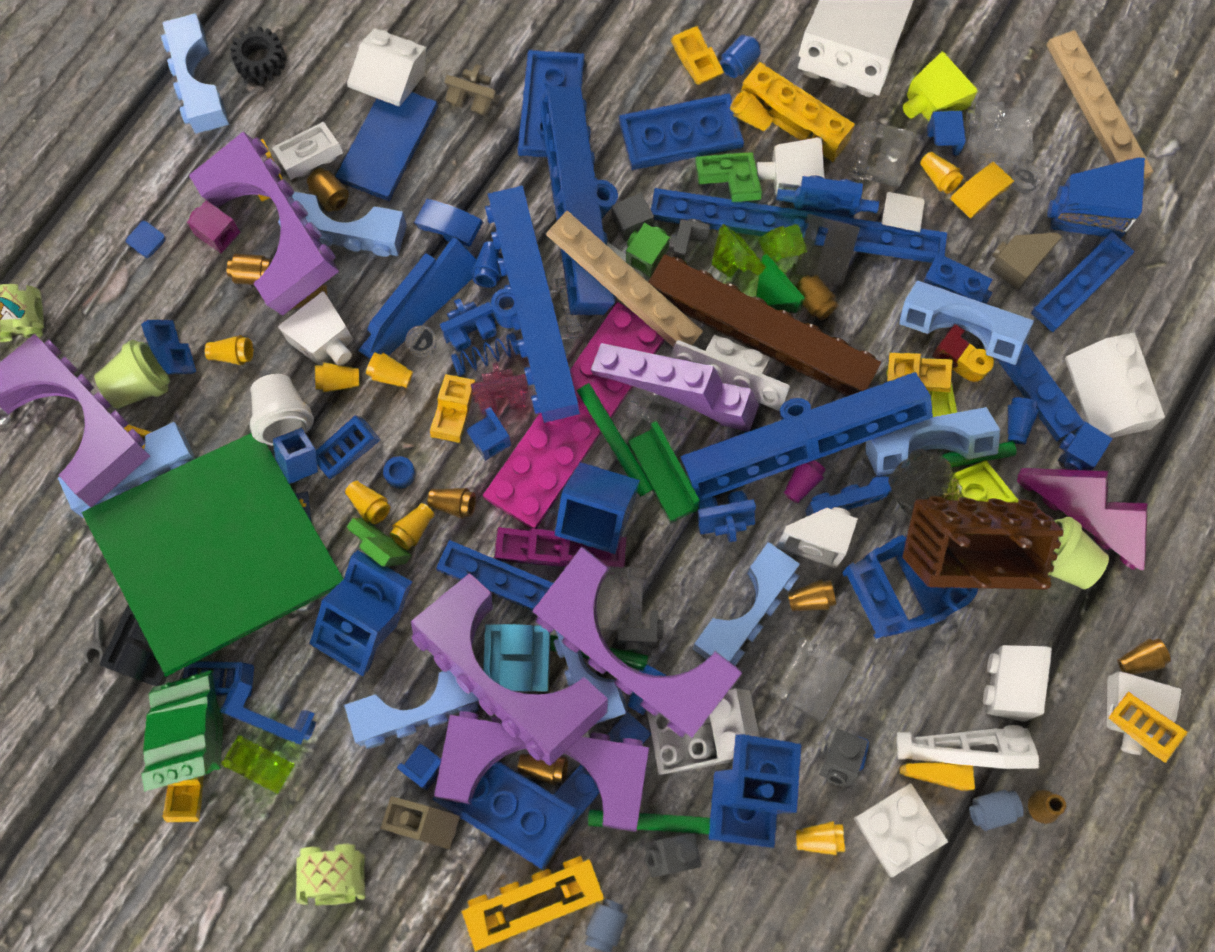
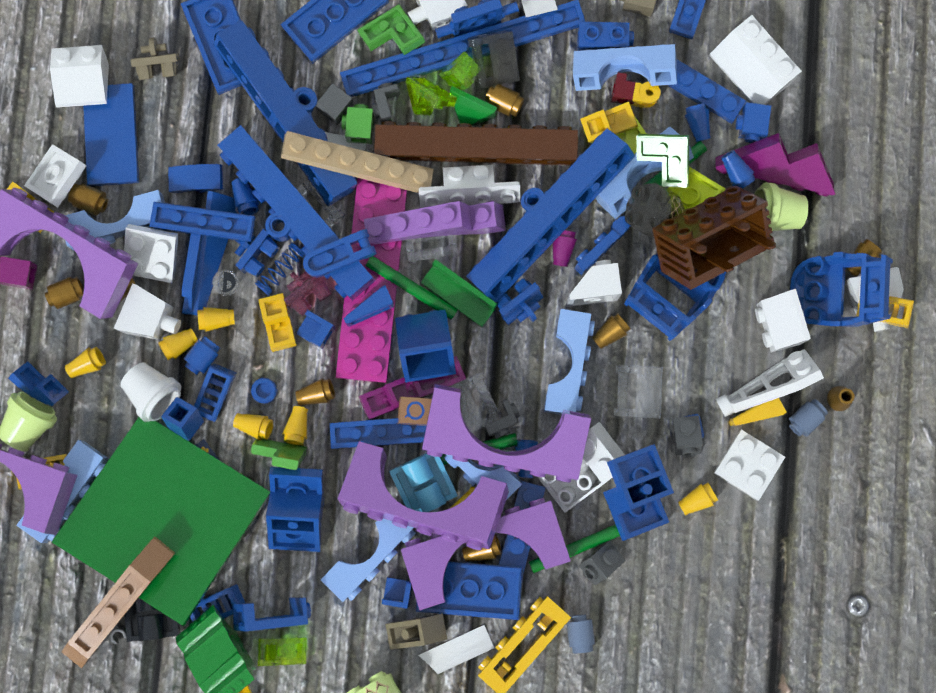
camera: 25 degrees left, 10 degrees up
none -> slope [62,537,175,668]
none -> white plate [124,224,178,283]
none -> blue tile [149,201,256,242]
none -> blue brick [184,336,220,375]
none -> blue plate [303,229,377,278]
none -> blue slope [343,285,394,327]
none -> medium nougat brick [397,397,432,426]
none -> white sticker [418,625,494,674]
none -> tile [636,134,689,188]
none -> blue cone [721,150,755,189]
none -> blue slope [790,252,893,327]

